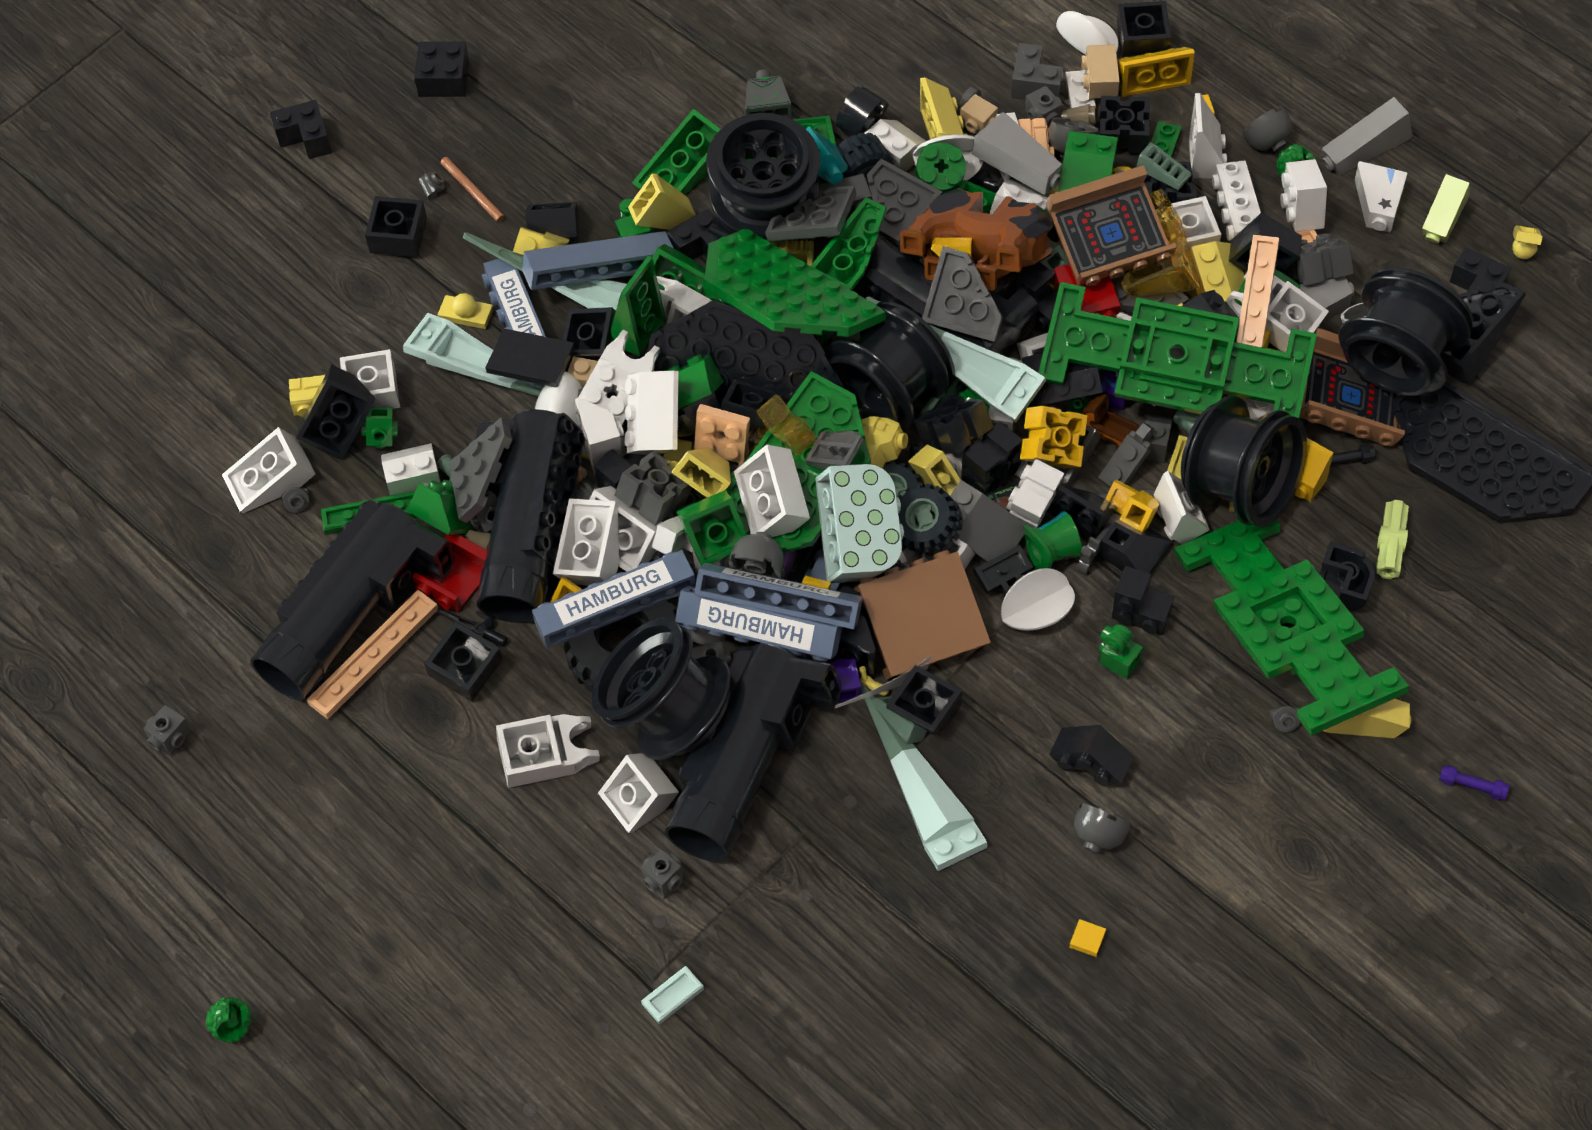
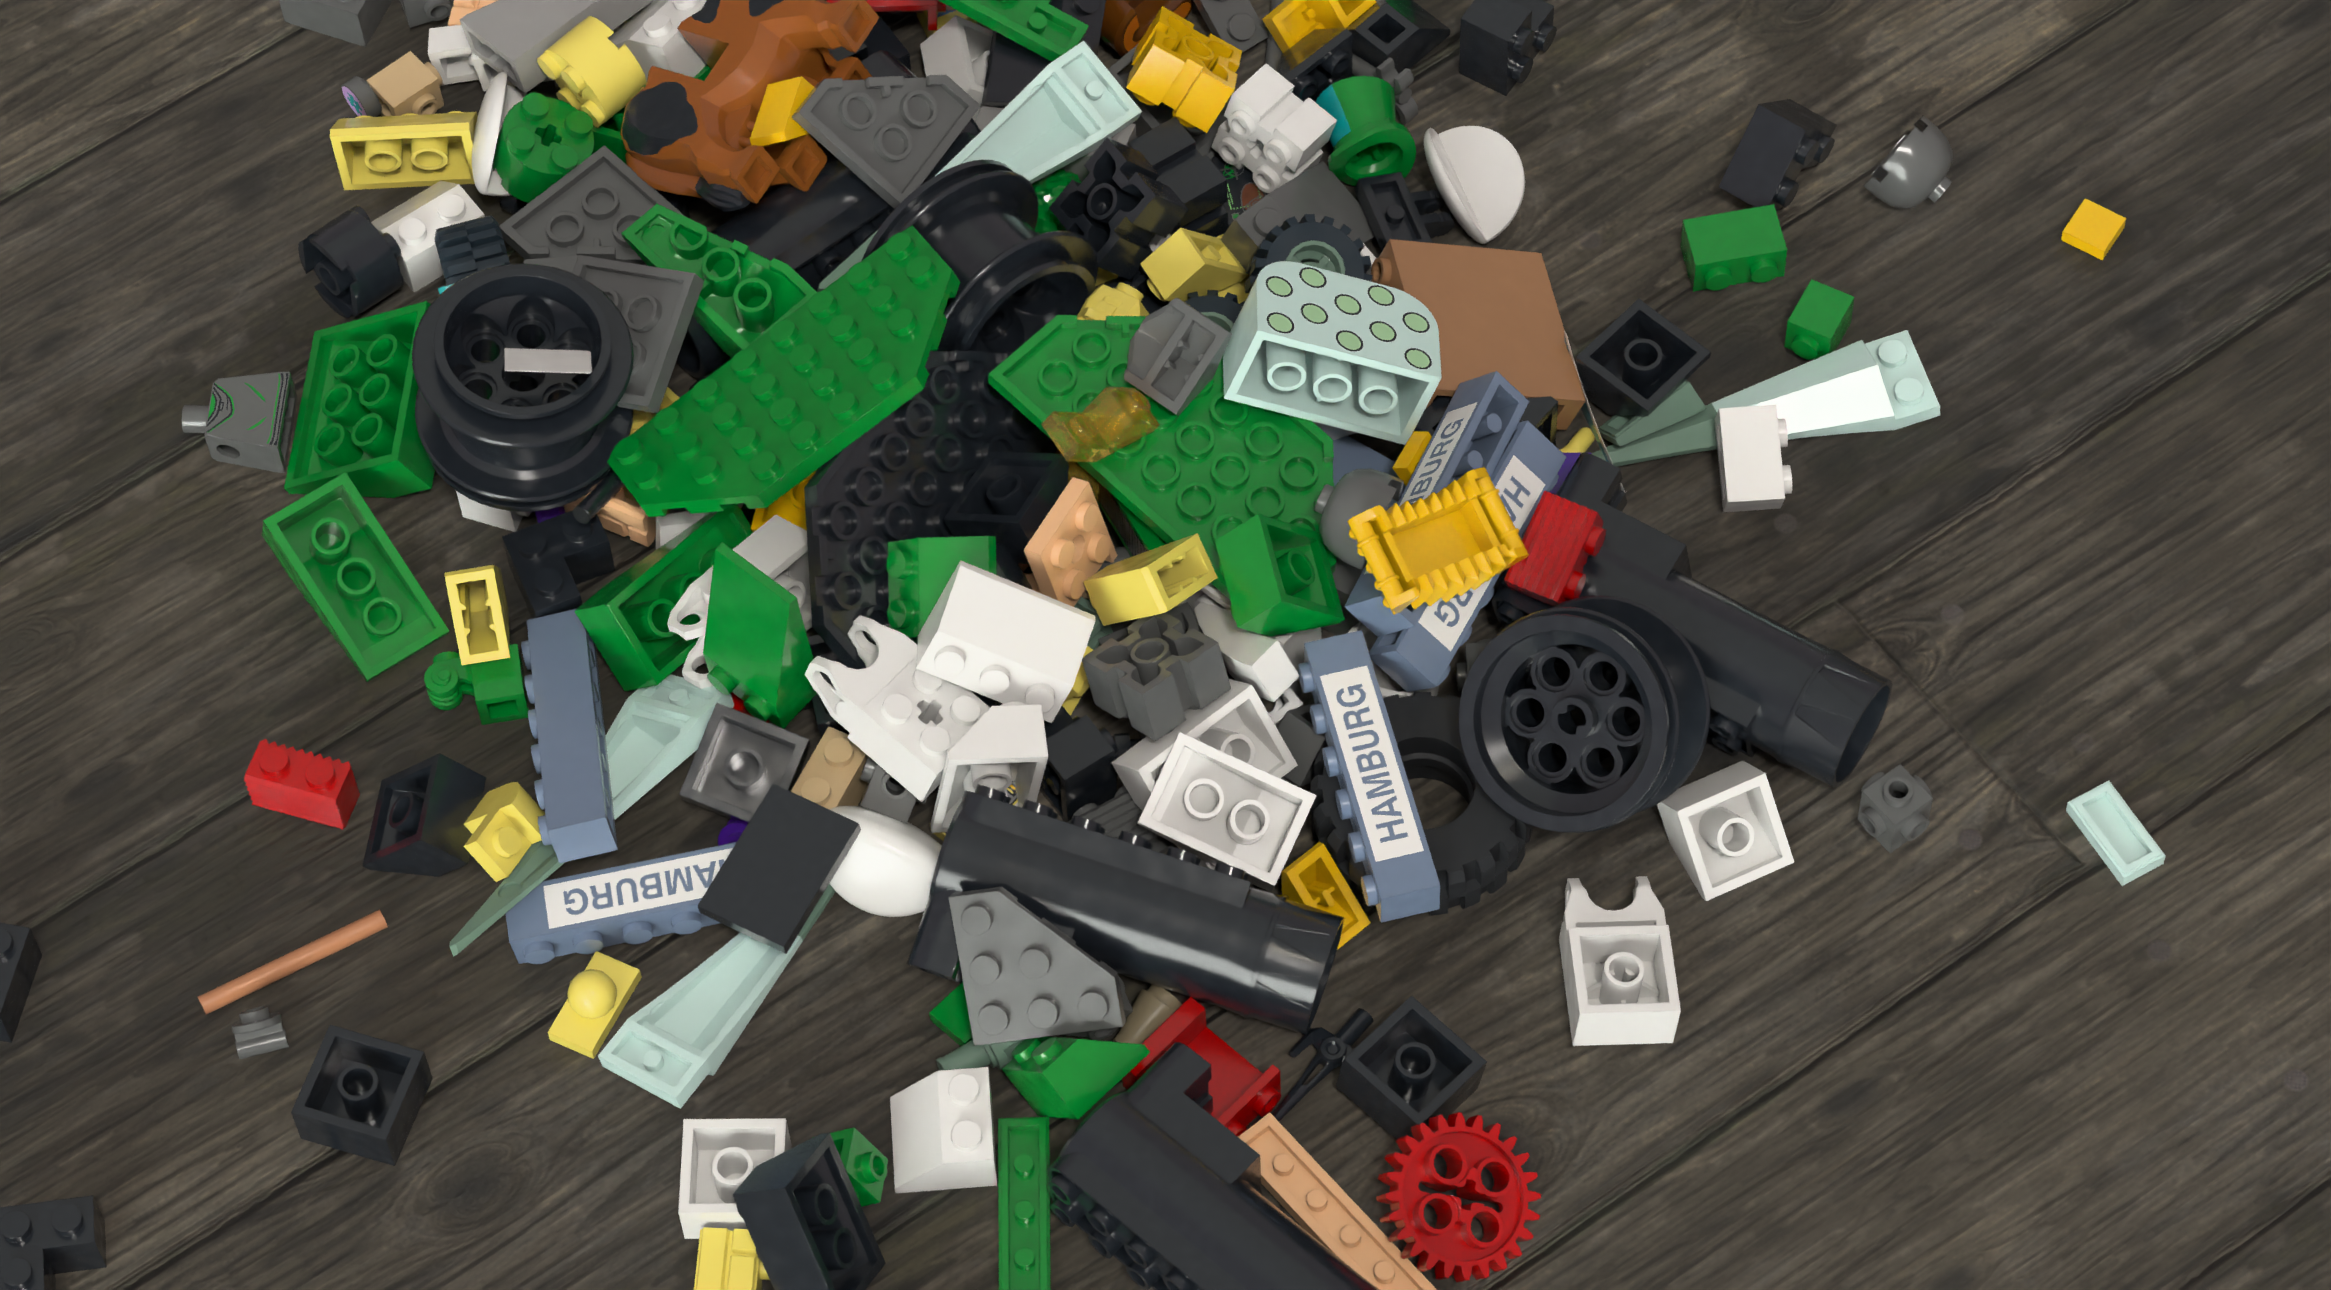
camera: 80 degrees left, 0 degrees up
white slope [734,445,810,537] -> none
green brick [1098,624,1143,680] -> none
none -> red brick [244,739,360,829]
none -> white sticker [504,348,592,374]
none -> light yellow brick [537,16,647,128]
none -> yellow piece [1347,467,1529,615]
none -> red gear [1376,1112,1541,1282]
none -> red brick [1504,491,1606,606]
none -> green brick [1680,204,1787,292]
none -> white brick [1715,404,1792,512]
none -> green brick [1784,279,1854,360]

